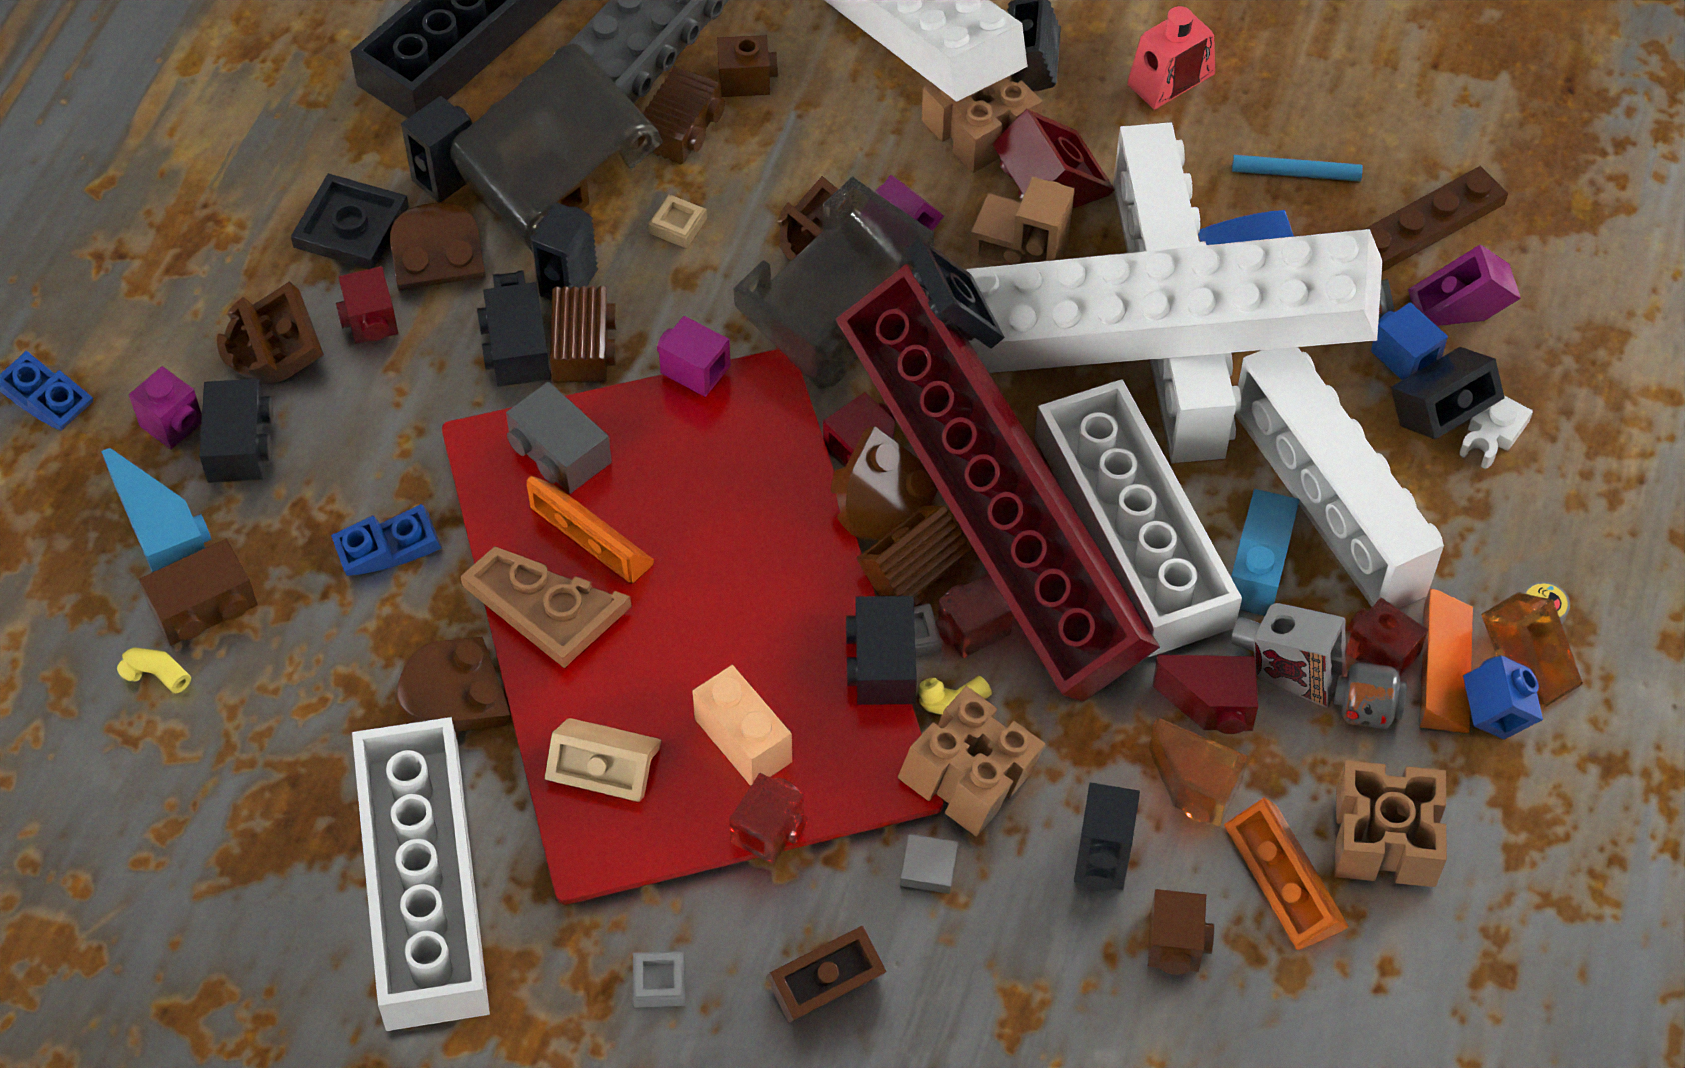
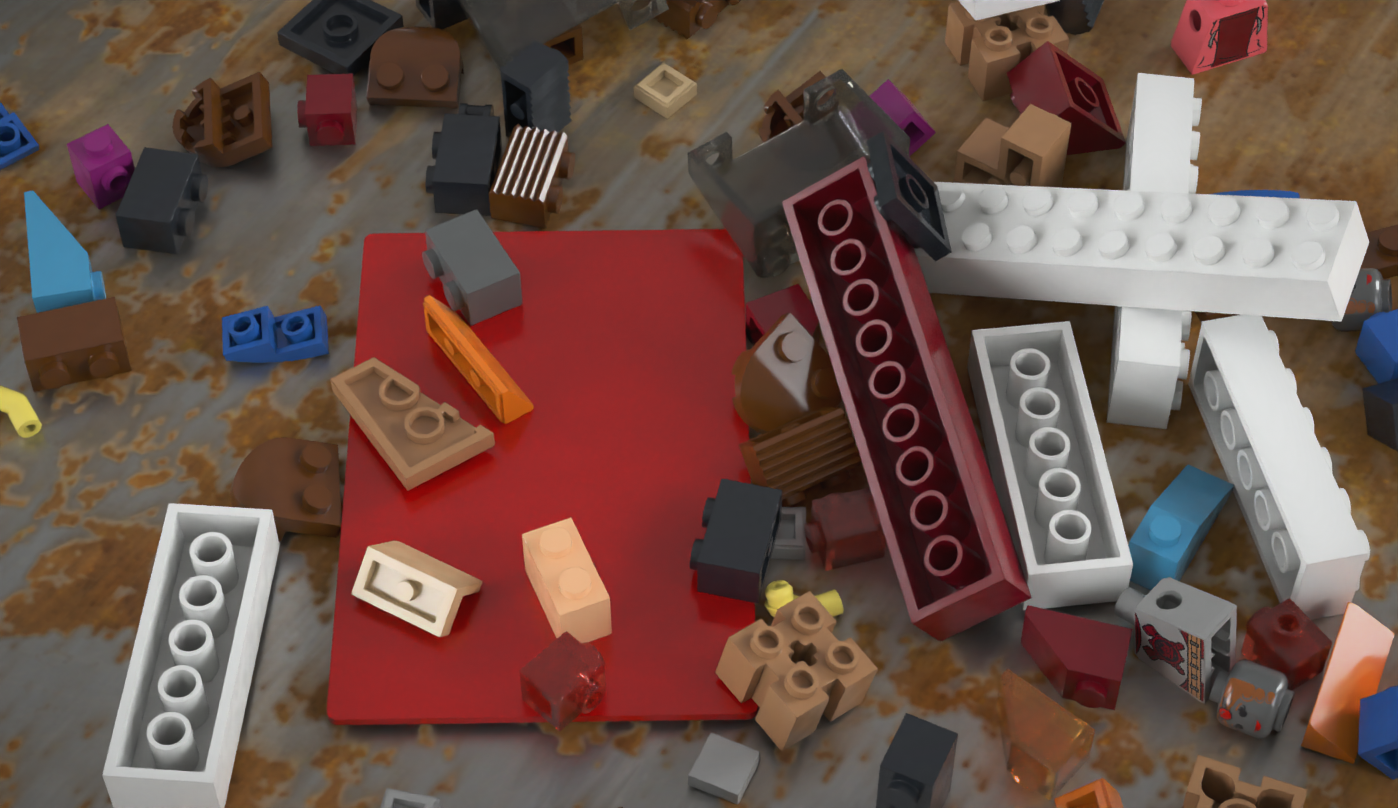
camera: 15 degrees right, 5 degrees down
magenta brick [657,316,731,397] -> none
dark azure bar [1232,155,1363,182] -> none

